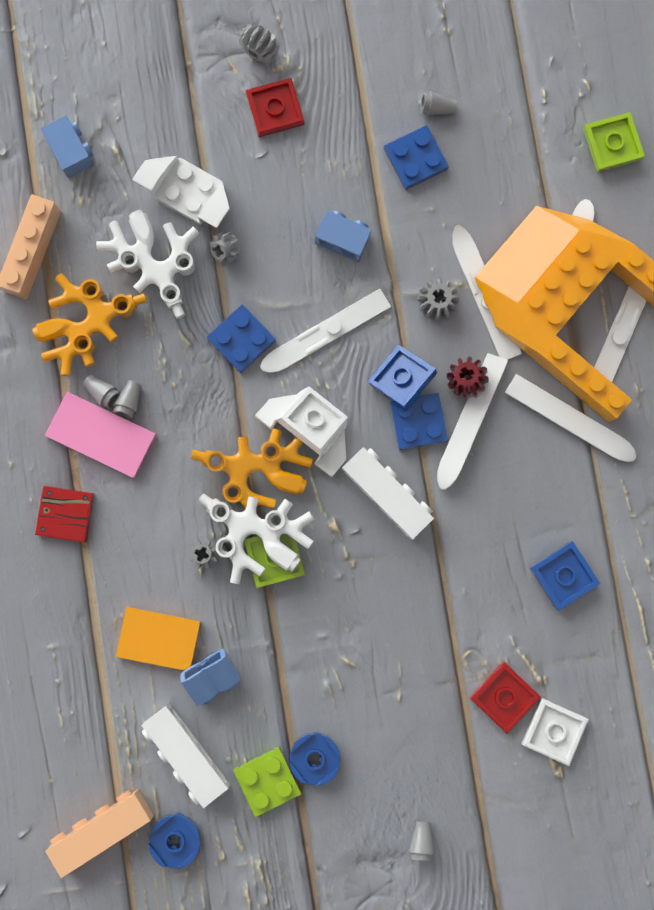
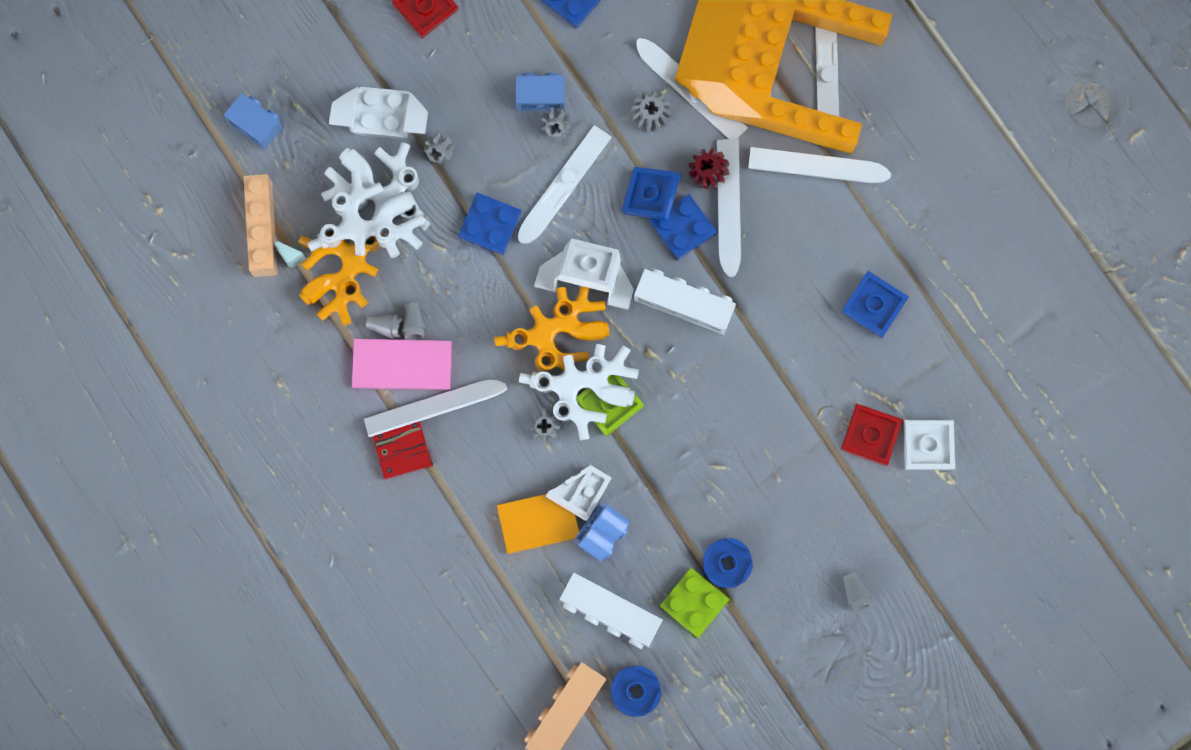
camera: 20 degrees left, 5 degrees down
none -> light aqua slope [274,241,306,268]
none -> white plant [307,171,426,258]
none -> white piece [364,379,507,437]
none -> light grey gear [541,107,570,138]
none -> white wing [545,465,611,521]

